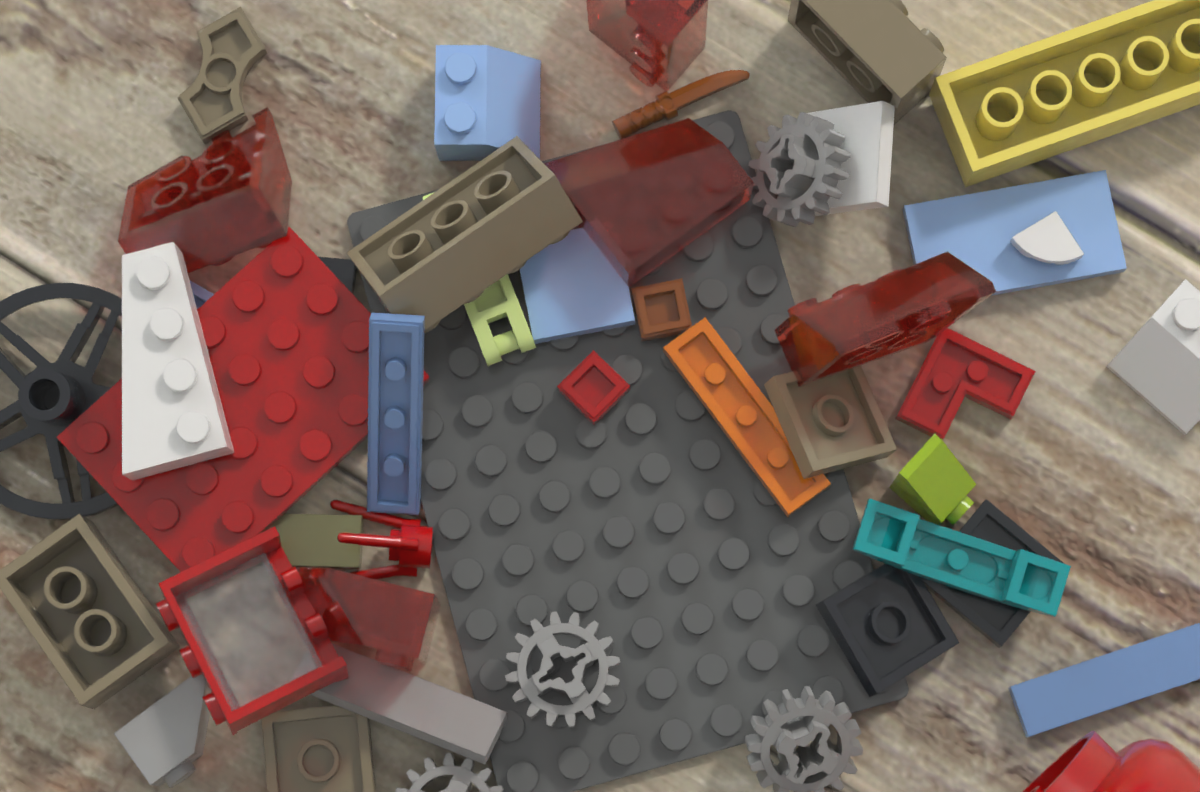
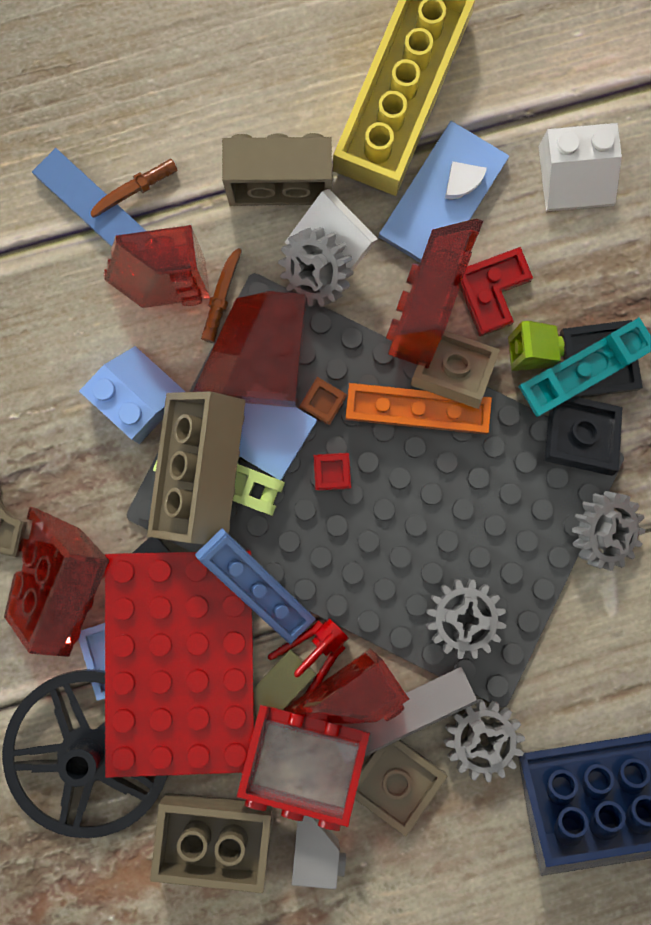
camera: 55 degrees left, 5 degrees up
white wedge [122,242,234,481] -> none

